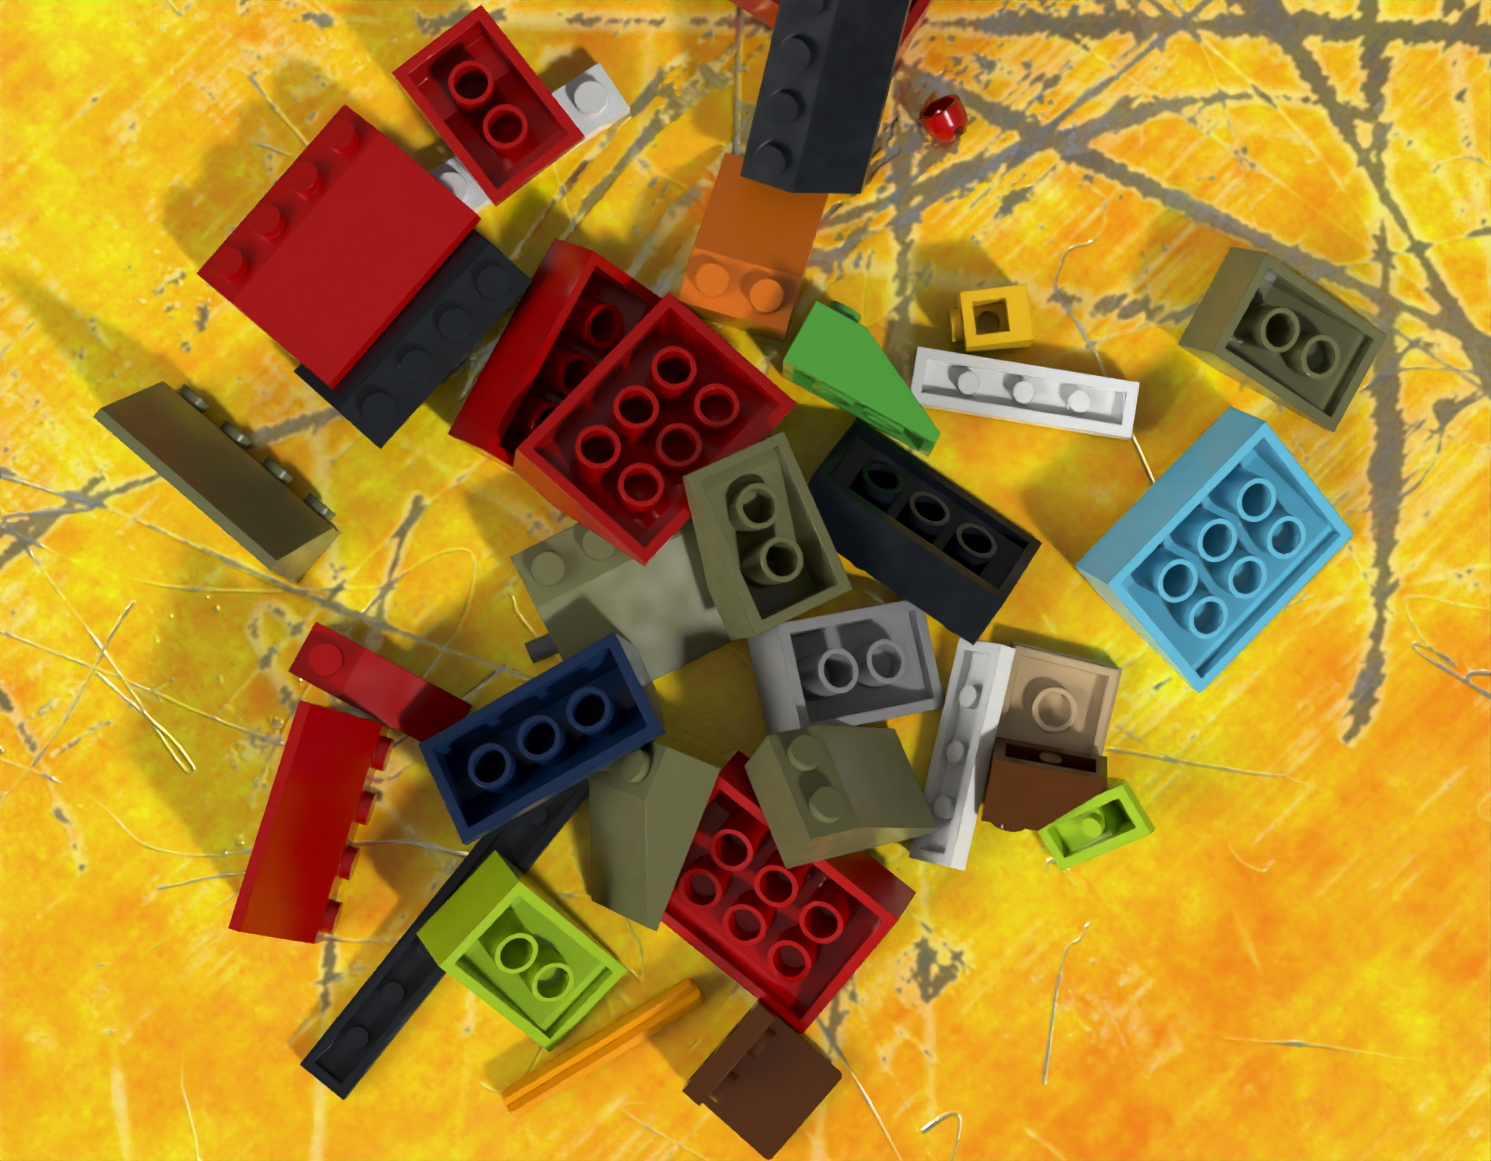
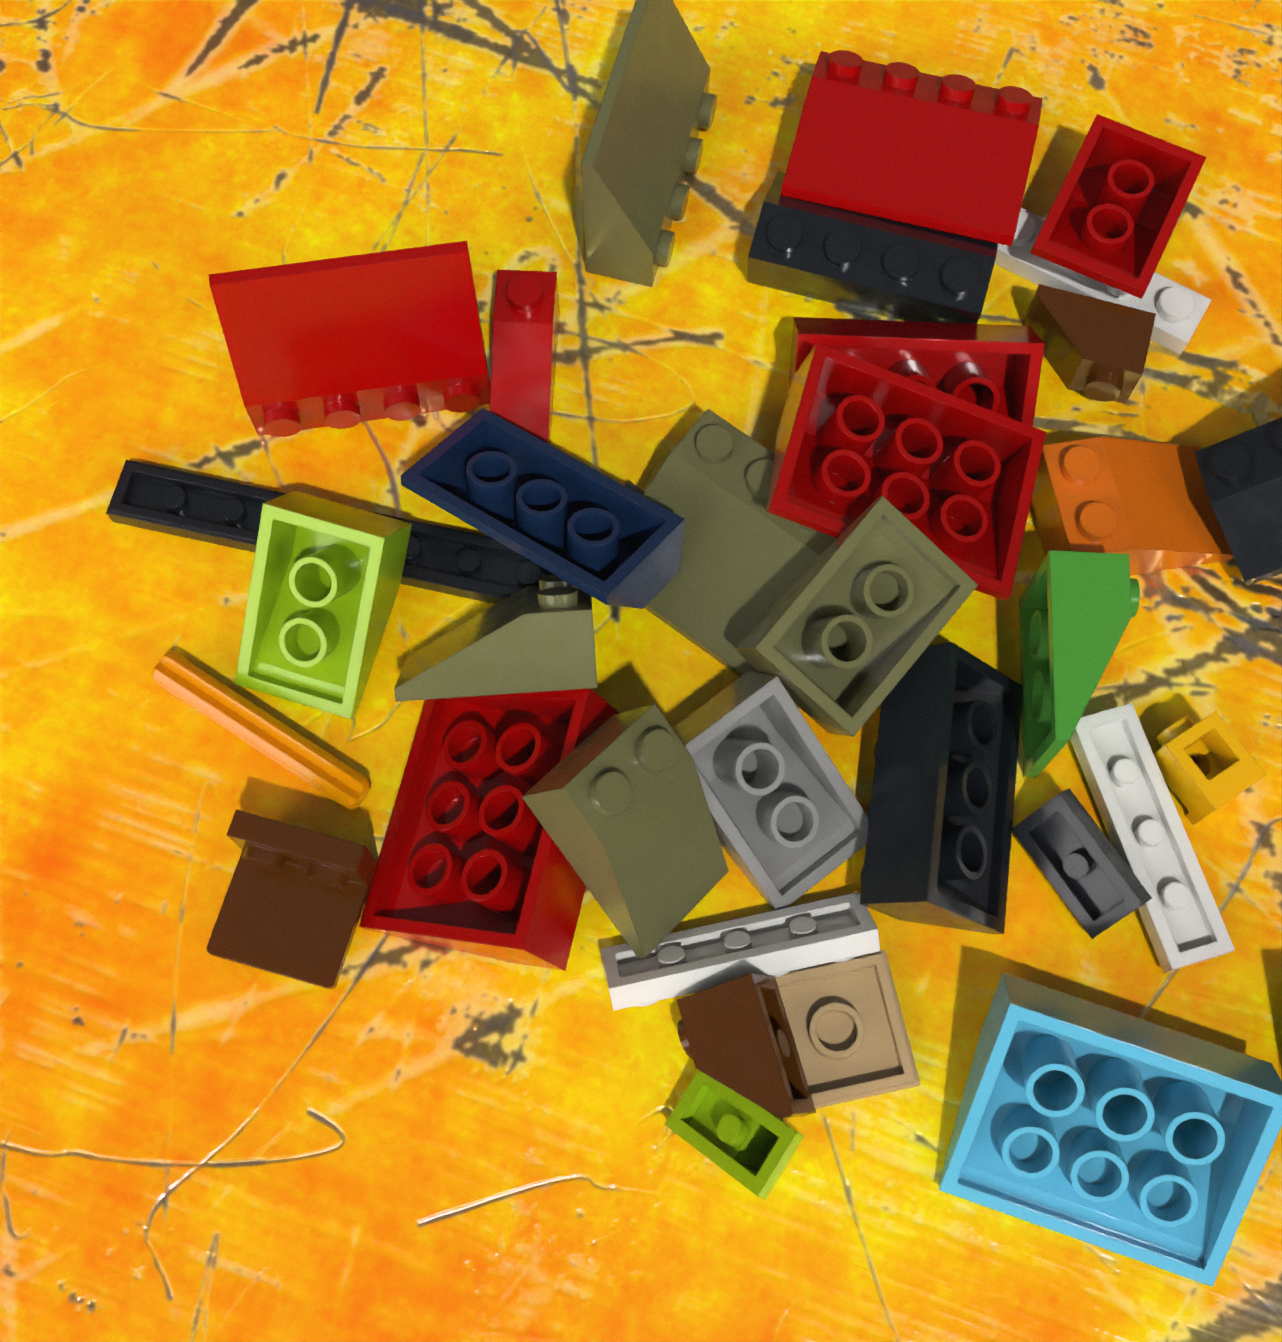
camera: 60 degrees right, 15 degrees down
none -> black plate [1011,788,1152,939]
none -> reddish brown slope [1023,284,1156,404]

